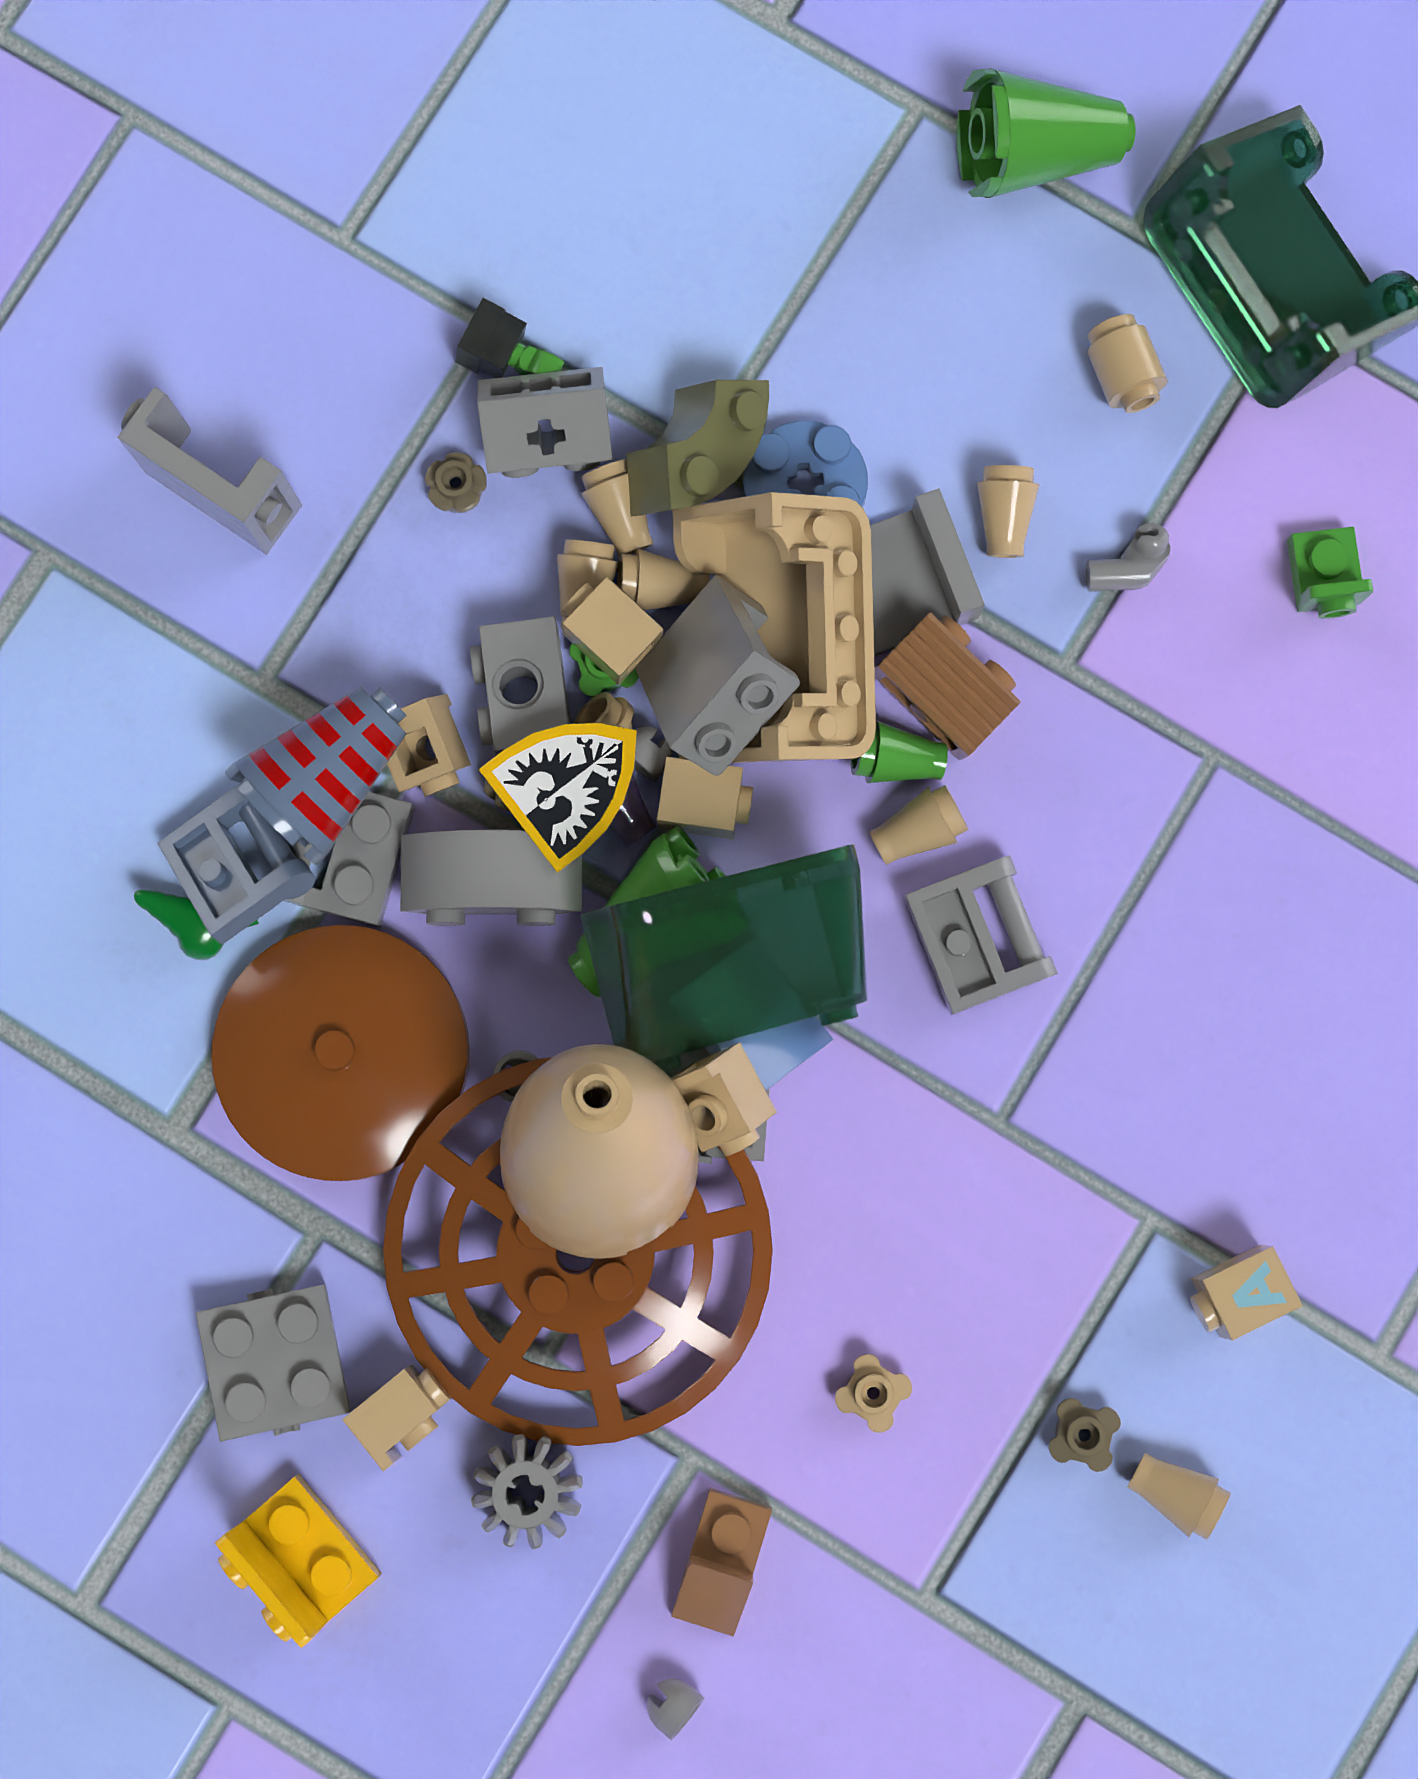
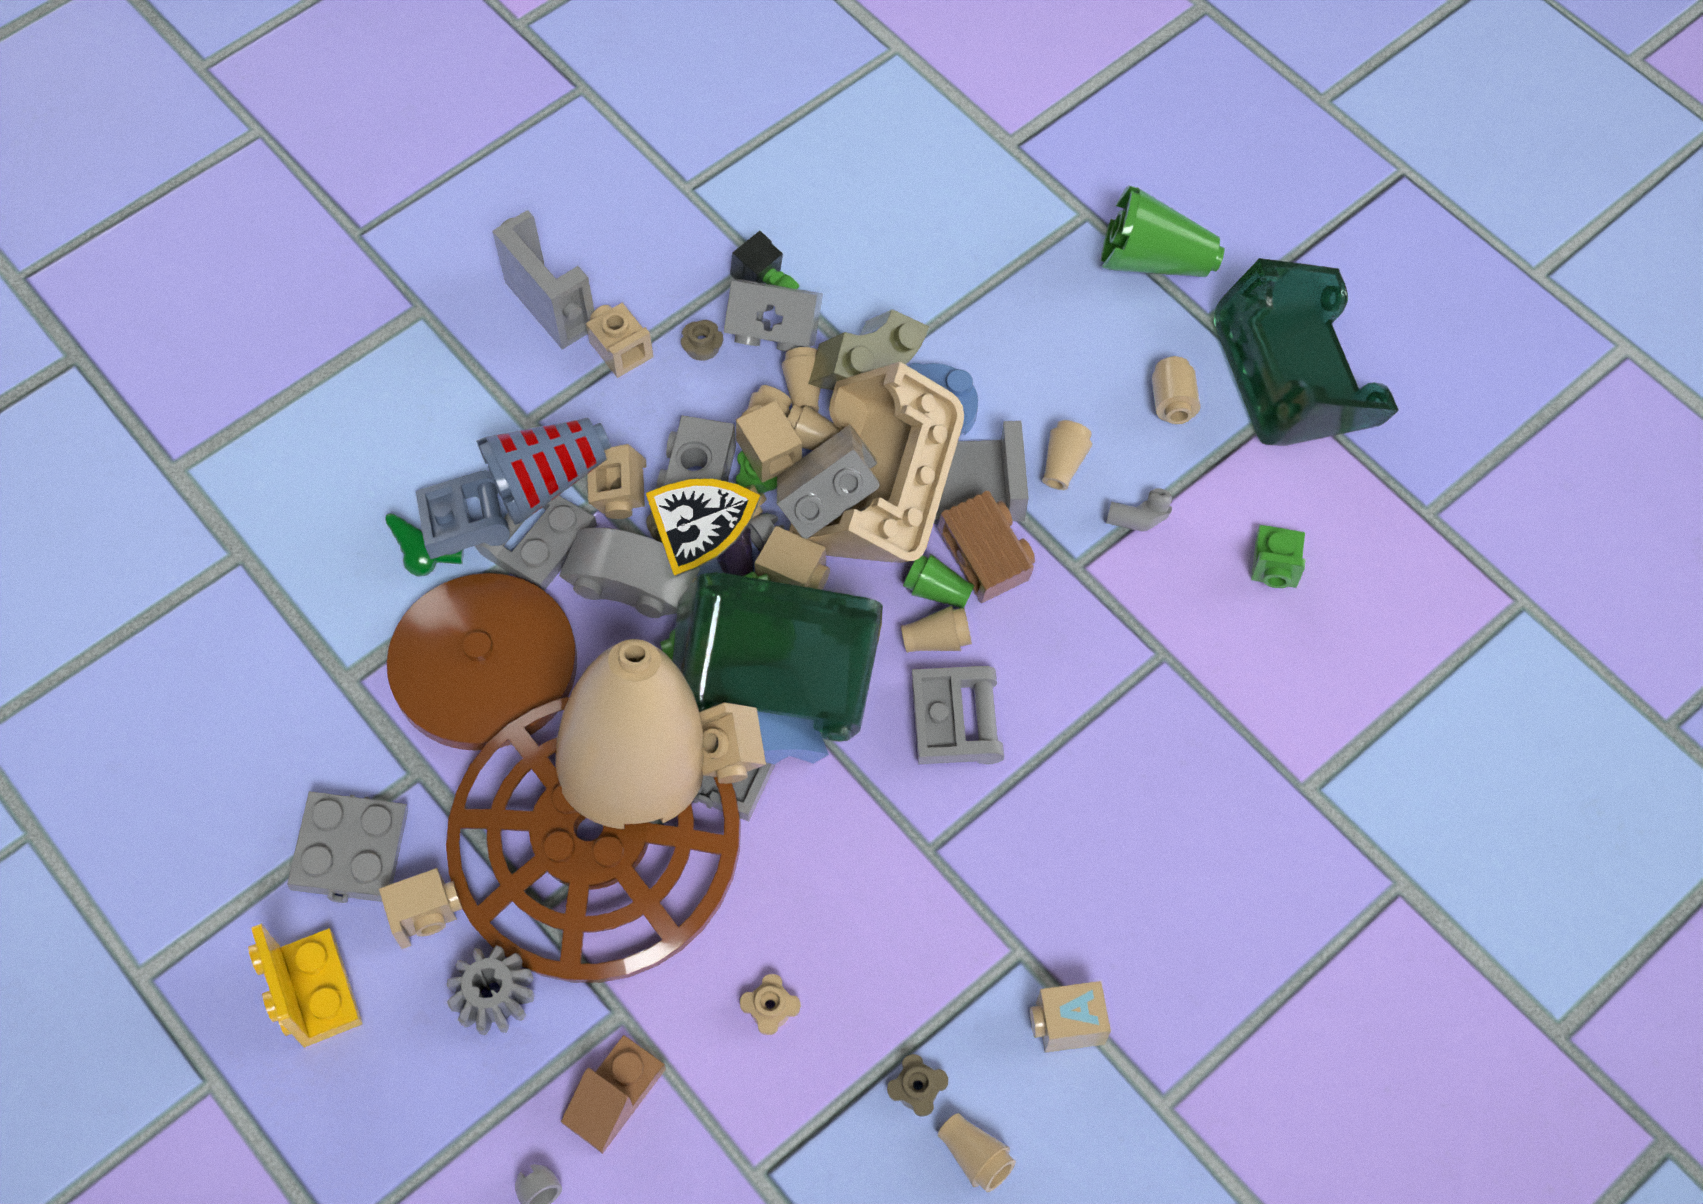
camera: 15 degrees right, 20 degrees down
none -> tan brick [586,302,654,378]

